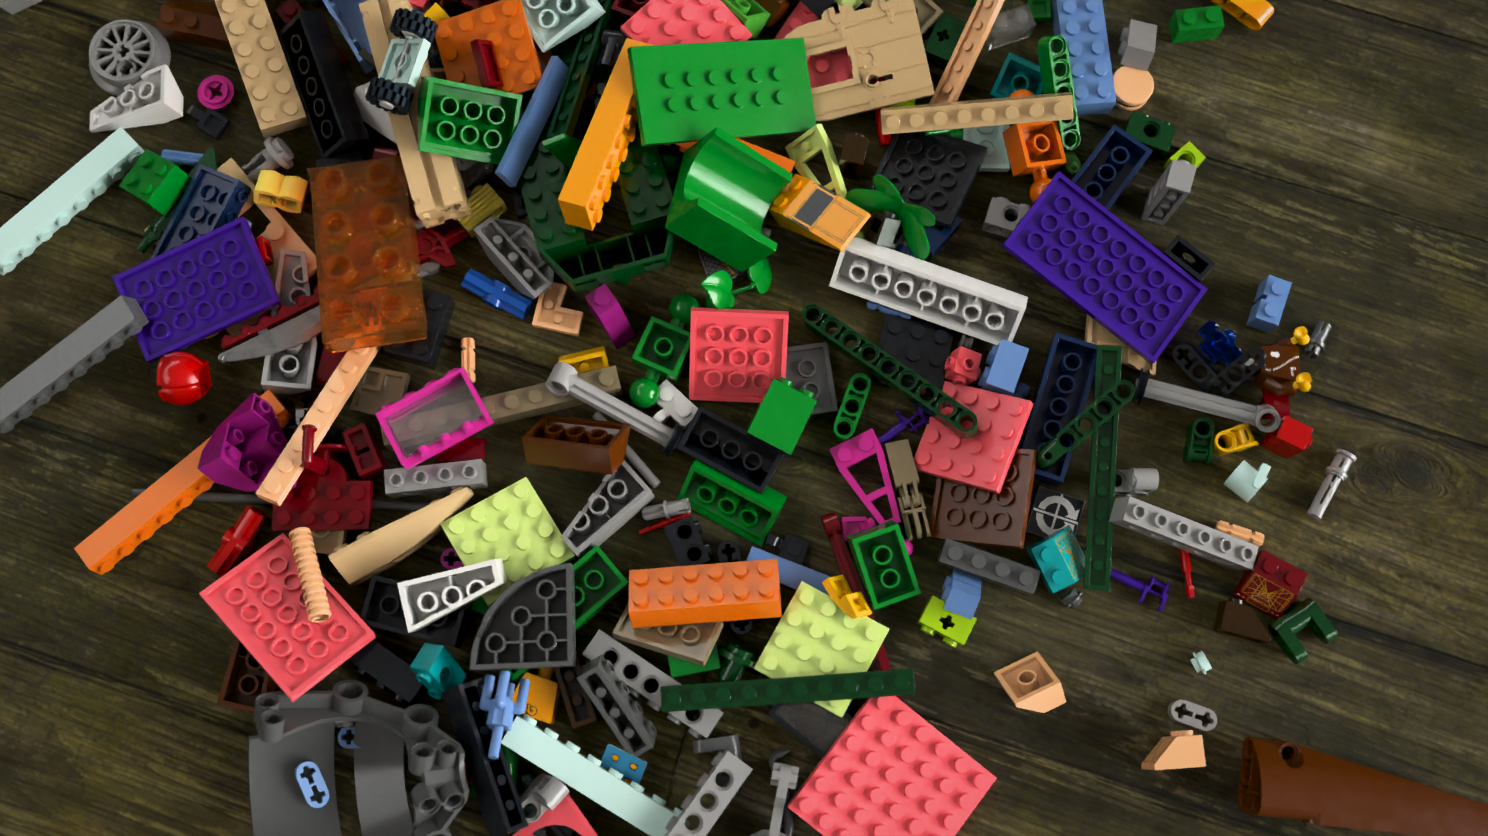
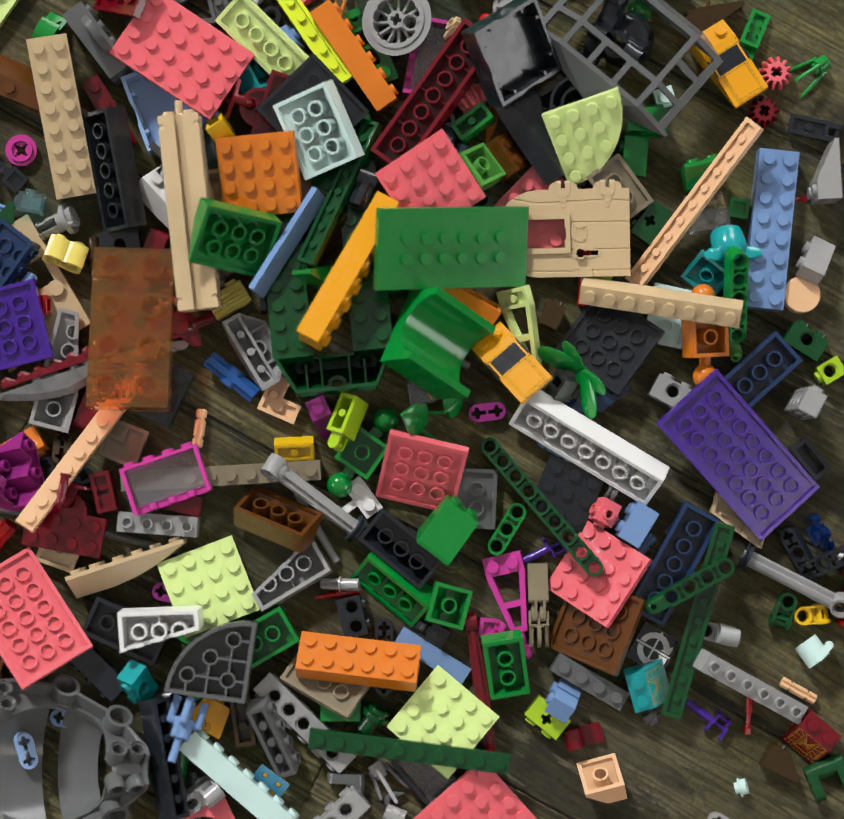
camera: 10 degrees right, 10 degrees up
light nougat piece [289,527,331,623] -> none
plate [365,8,438,115] -> none
dark red tile [470,39,504,89] -> none
yellow slope [822,575,872,619] -> none
none -> clear light blue brick [14,188,46,217]
none -> lime brick [327,393,369,452]
none -> light grey plant [368,759,410,804]
none -> green slope [425,581,473,630]
none -> magenta beam [468,402,506,422]
none -> dark red panel [563,722,604,751]
none -> teal piece [704,225,762,265]

